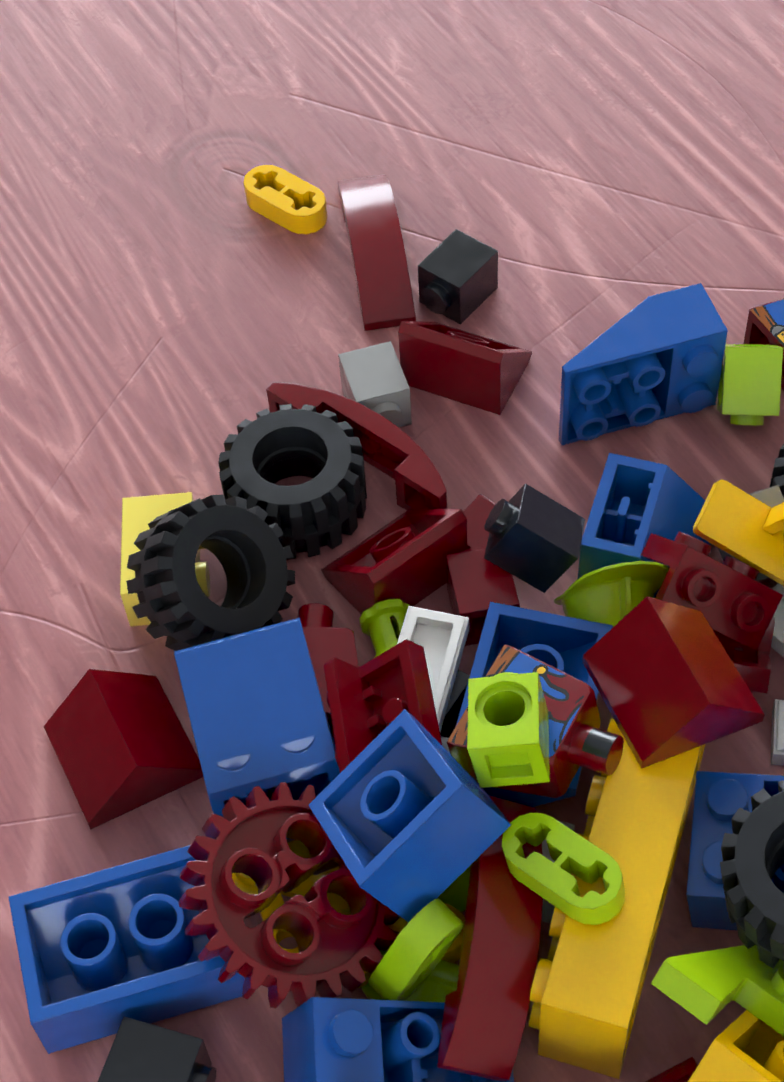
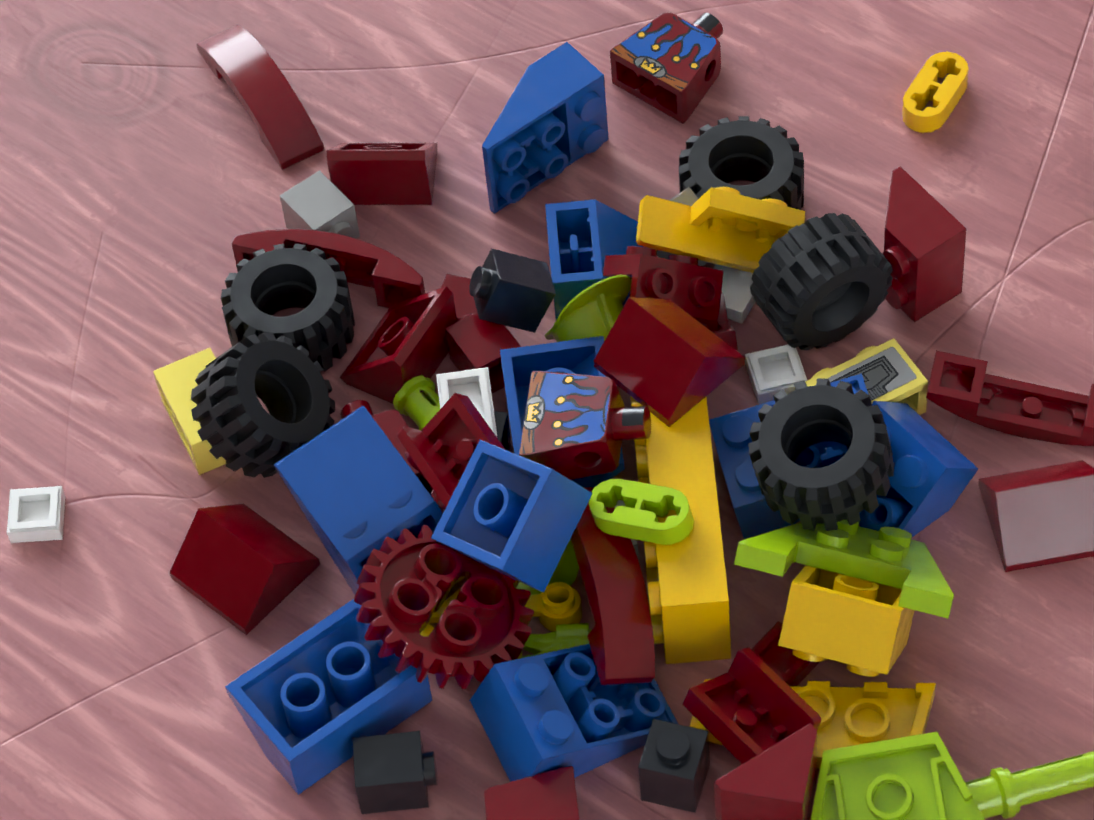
camera: 20 degrees left, 0 degrees up
yellow beam [243,165,327,234] -> none
lime beam [368,898,464,1001] -> none
black brick [418,229,498,325] -> none
lime brick [467,672,550,788] -> none
lime brick [717,344,783,425] -> none

